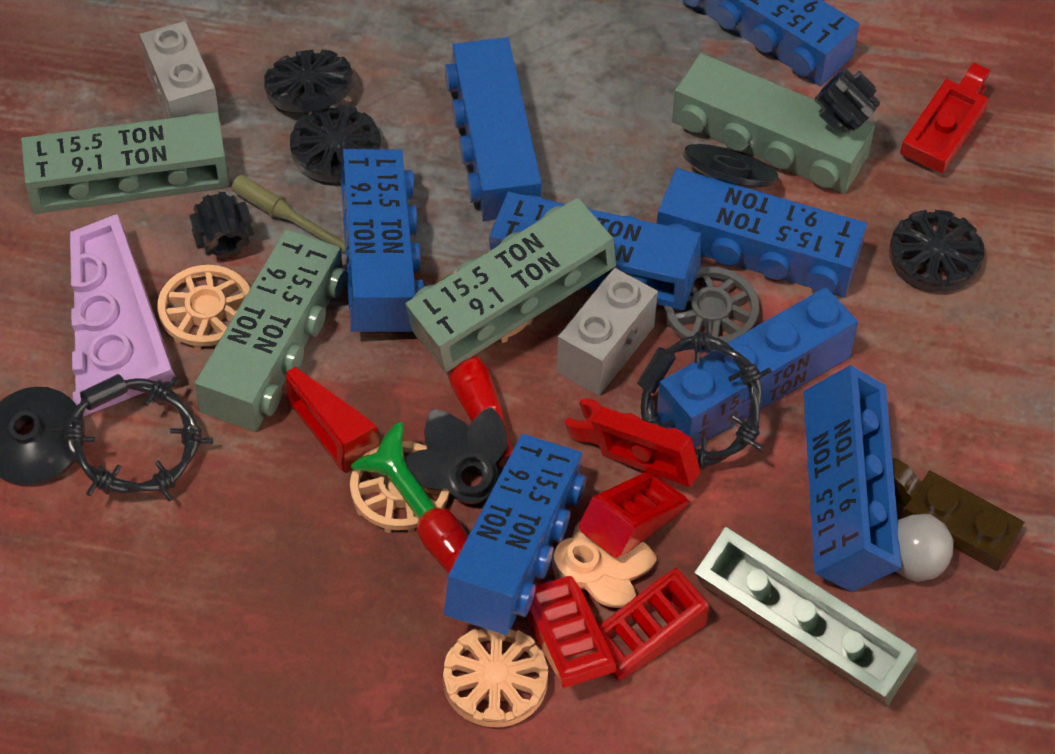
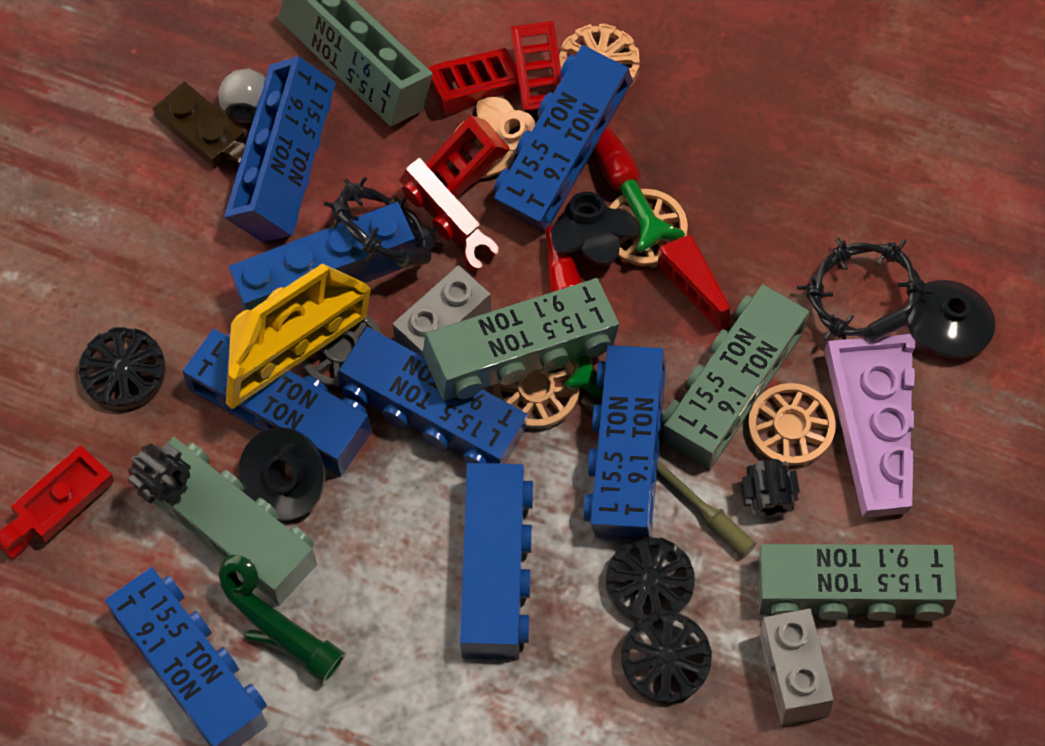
camera: 165 degrees left, 10 degrees up
none -> dark green plant [218,555,346,684]
none -> yellow wedge [226,263,371,409]

